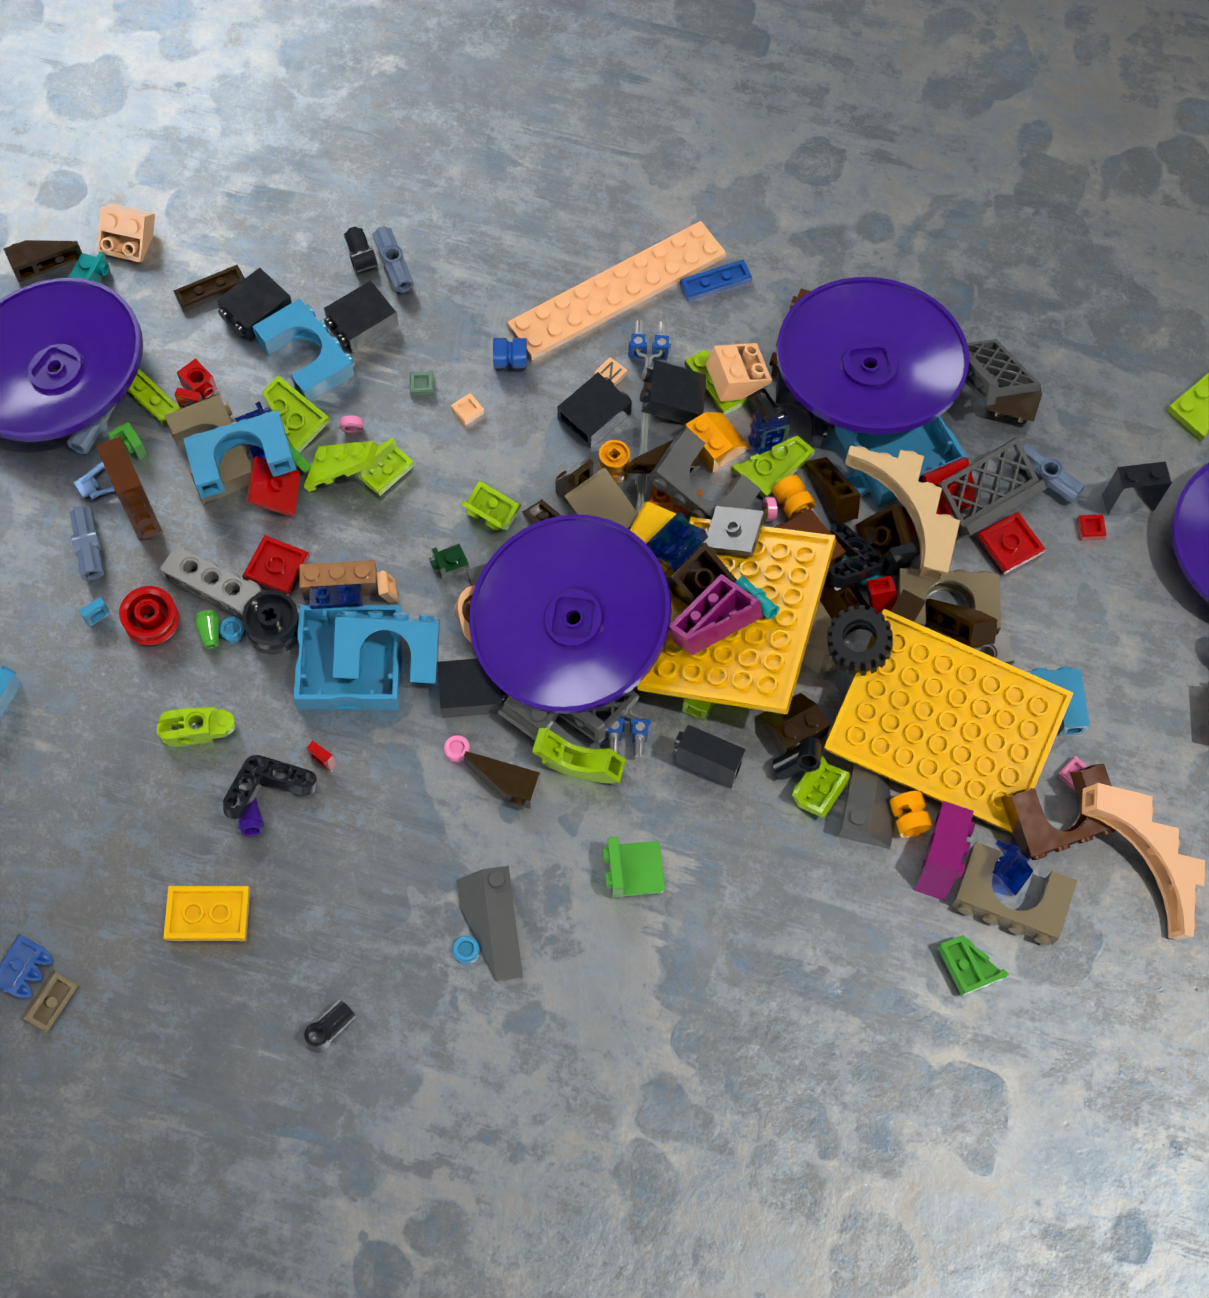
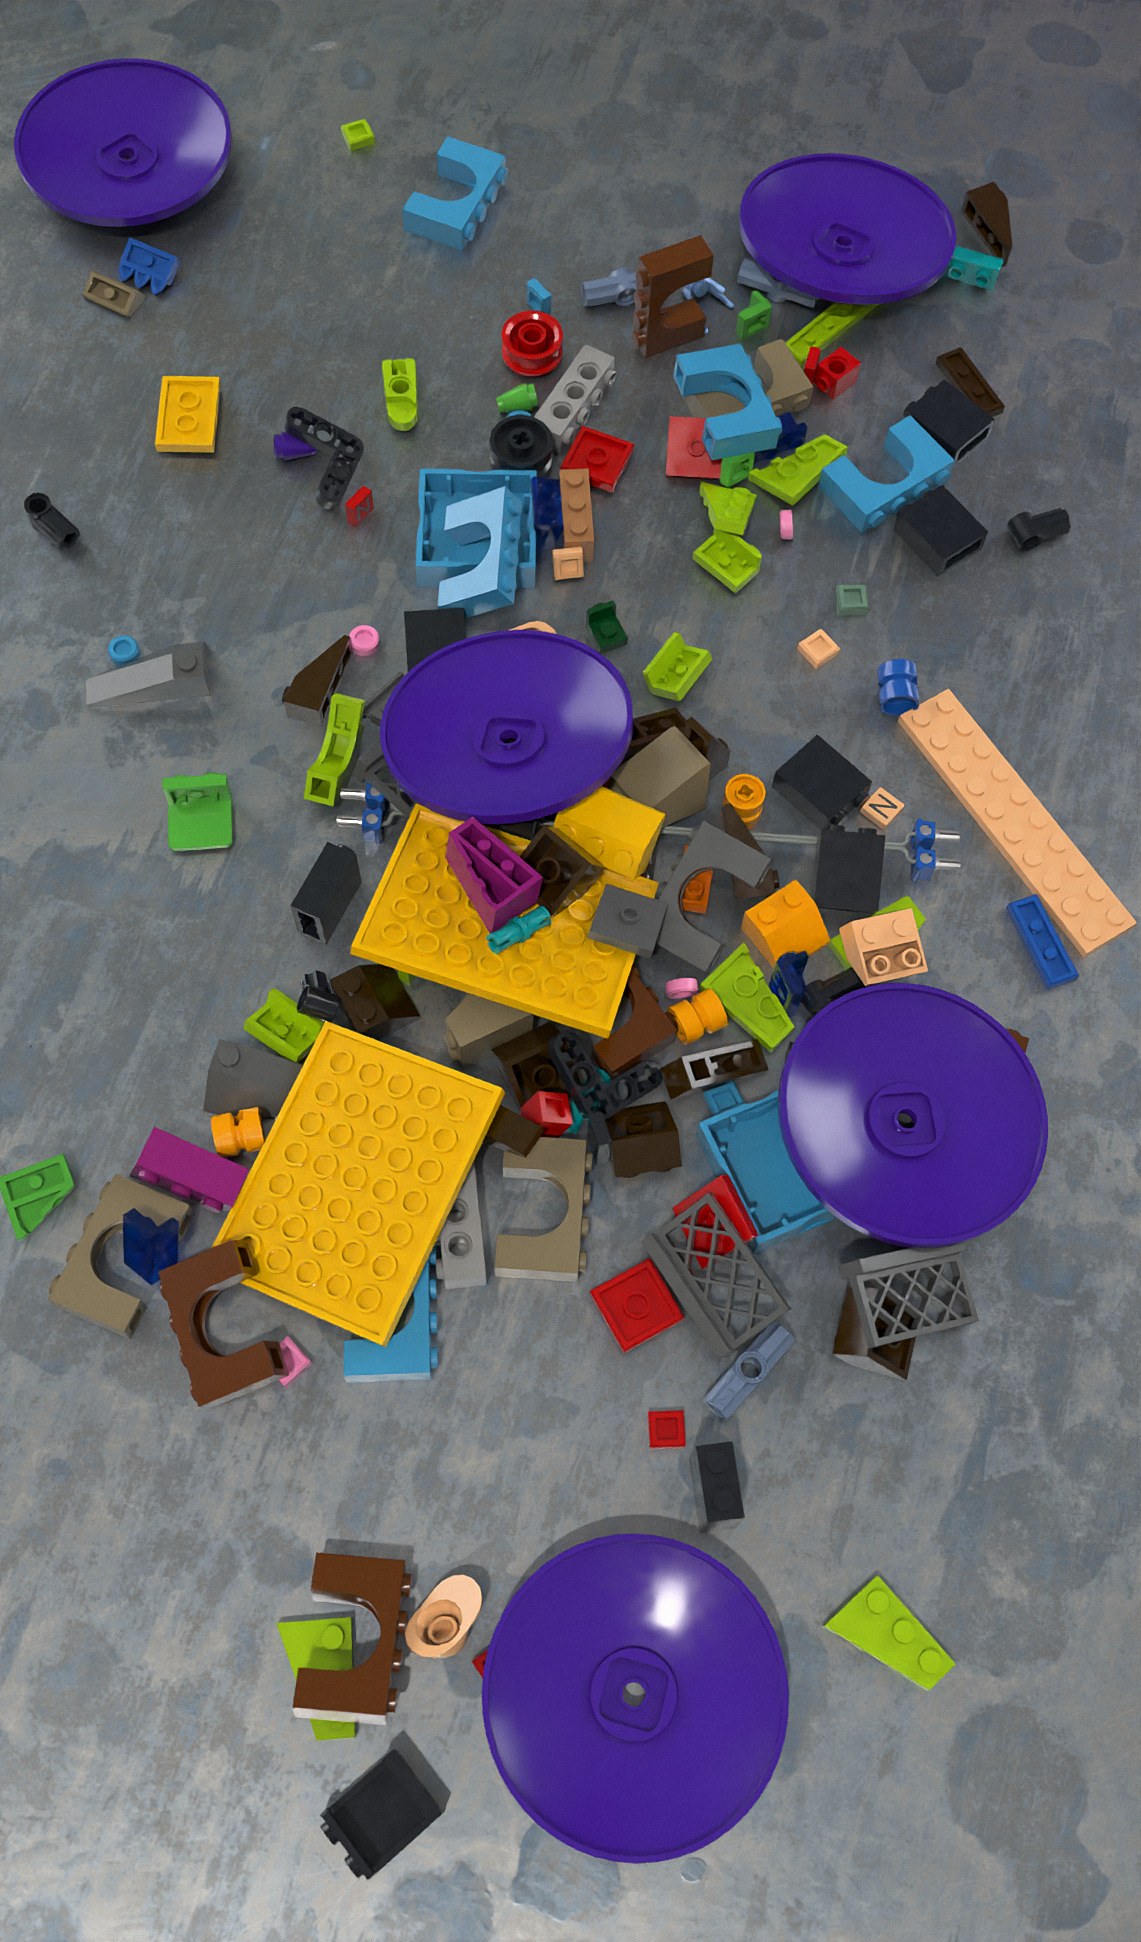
camera: 90 degrees right, 0 degrees up
light nougat slope [97,204,155,262] -> none
sand blue piece [372,226,414,293] -> none
clear blue bracket [646,512,708,571] -> none
black tyre [827,605,893,676] -> none
tan arch [844,445,960,583] -> none
dark brown slope [925,599,998,647] -> none
light nougat arch [1082,783,1206,940] -> none

